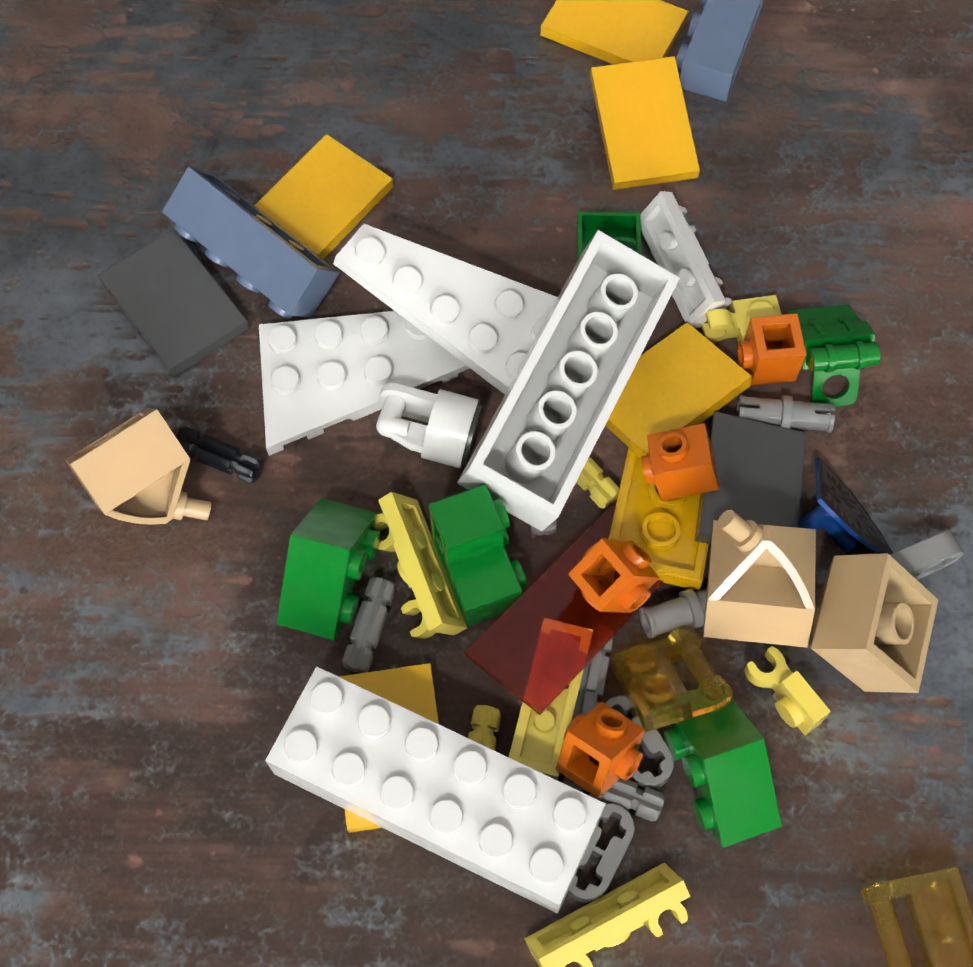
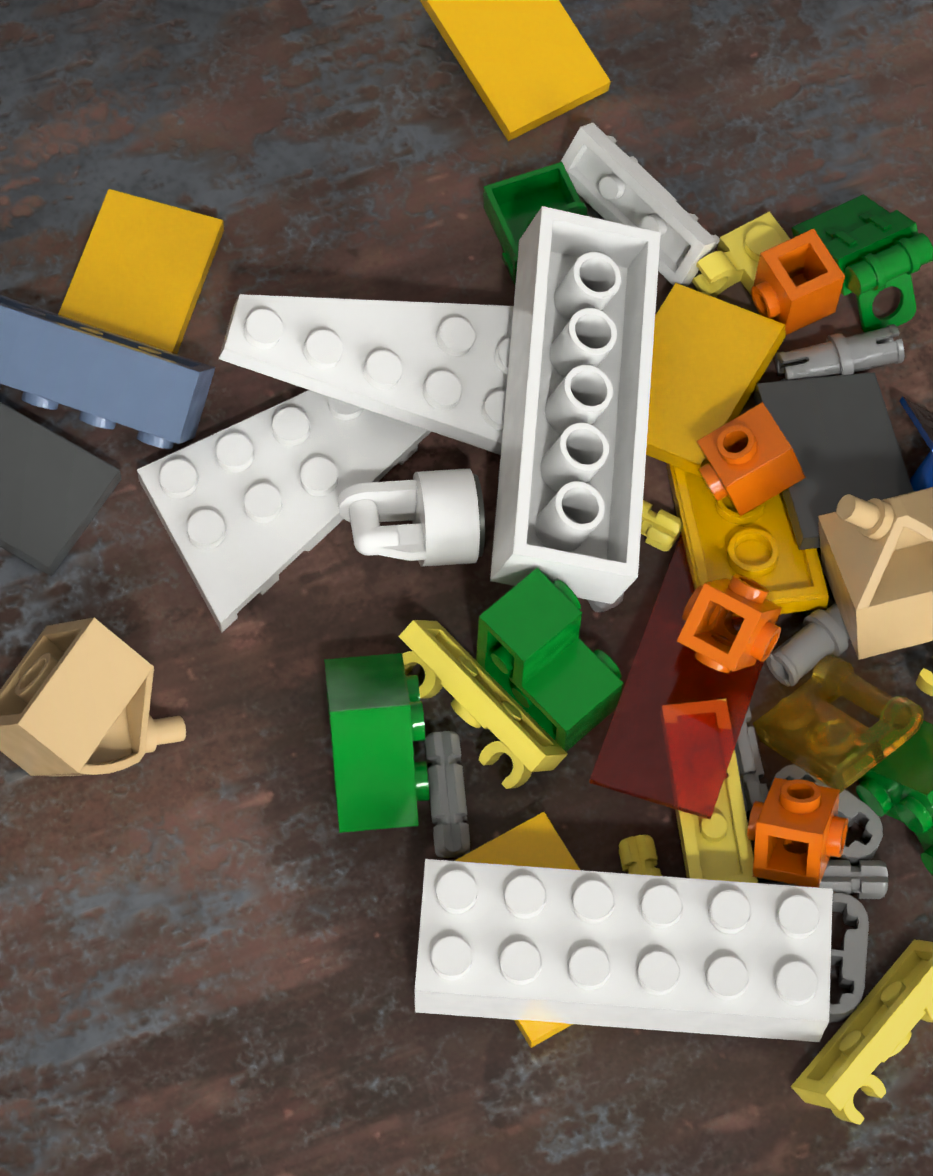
camera: 25 degrees left, 0 degrees up
black axle [175,427,264,483] -> none

